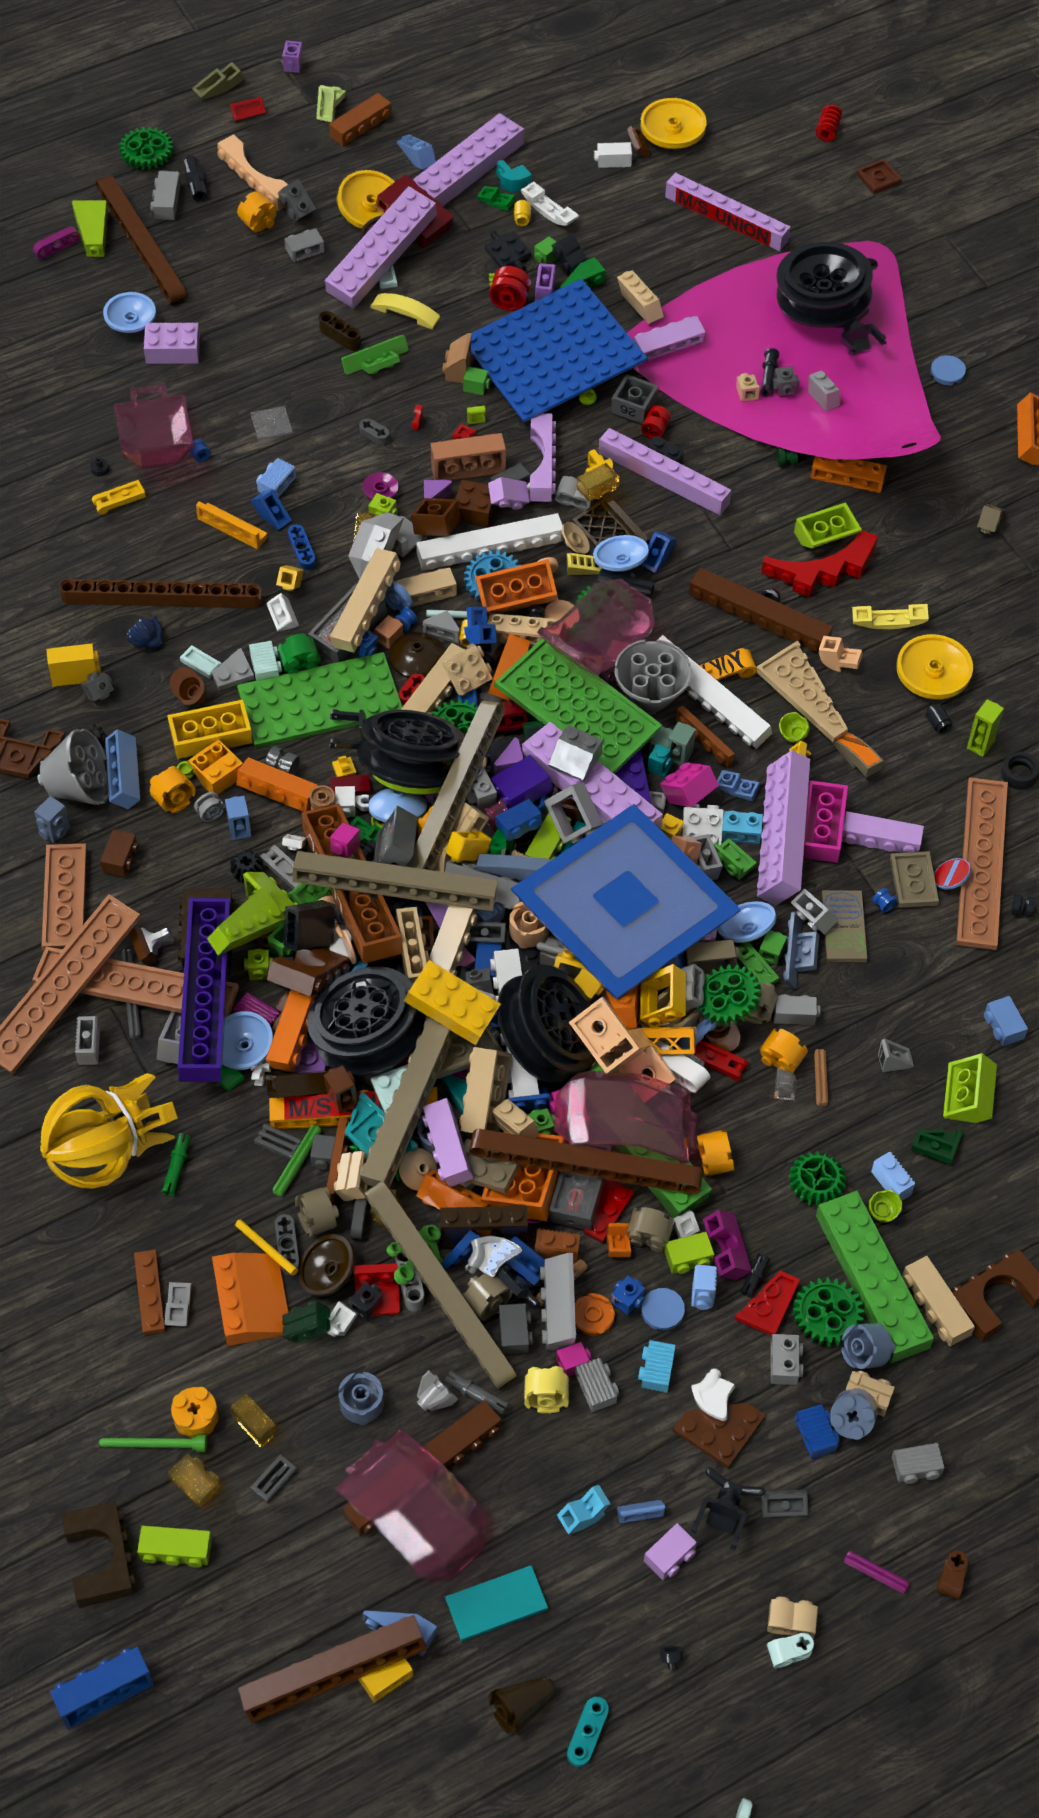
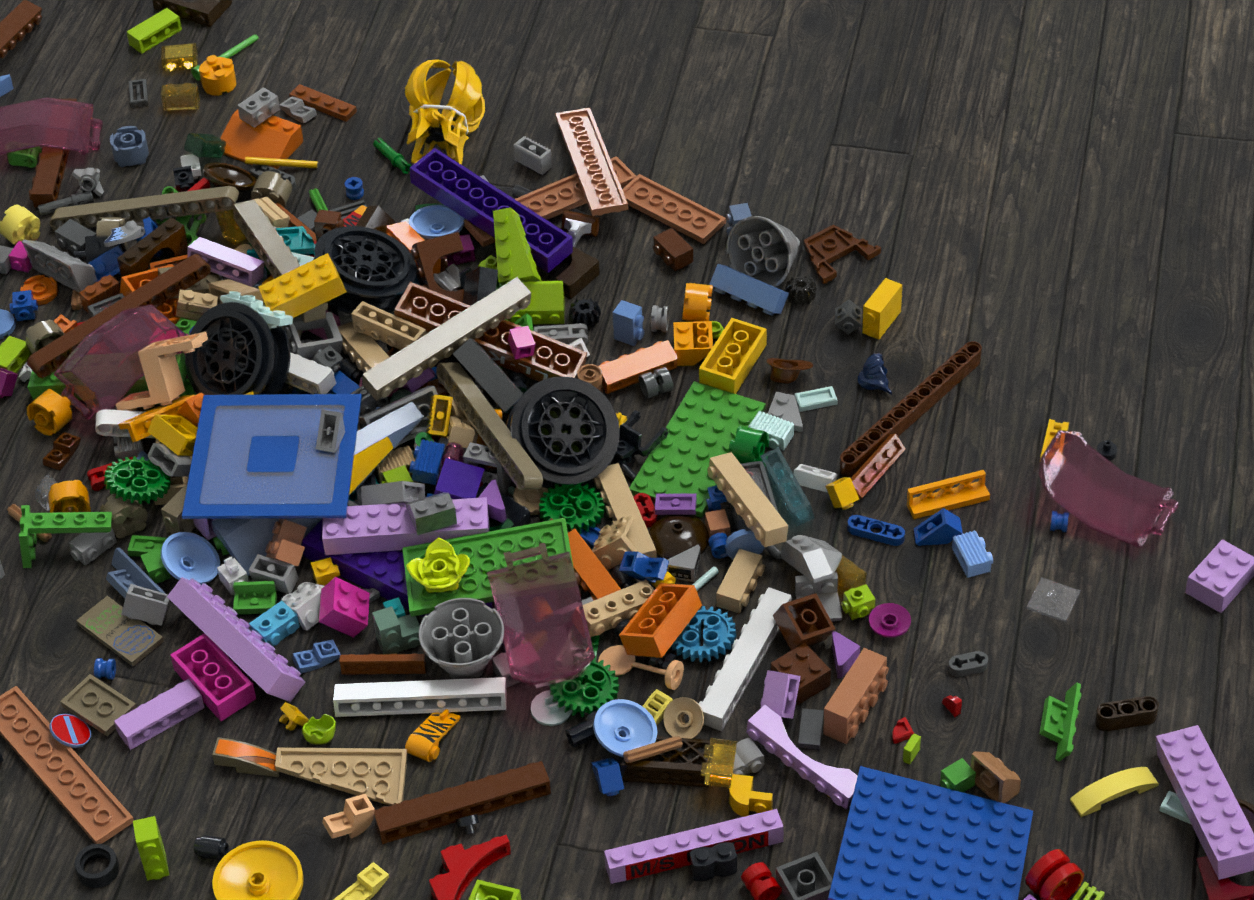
camera: 135 degrees right, 10 degrees down
none -> bright green bracket [19,505,112,568]
none -> reddish brown slope [43,432,81,470]
none -> white brick [217,557,249,595]
none -> light aqua slope [220,291,293,329]
none -> light grey brick [237,87,280,128]
none -> light grey slope [316,409,345,453]
none -> blue wheel [345,177,364,200]
none -> neon yellow brick [406,537,470,593]
none -> medium nougat axle [623,736,683,763]
none -> medium lavender plate [655,494,697,515]
none -> clear light blue brick [761,447,815,527]
none -> dark orange plate [851,433,906,499]

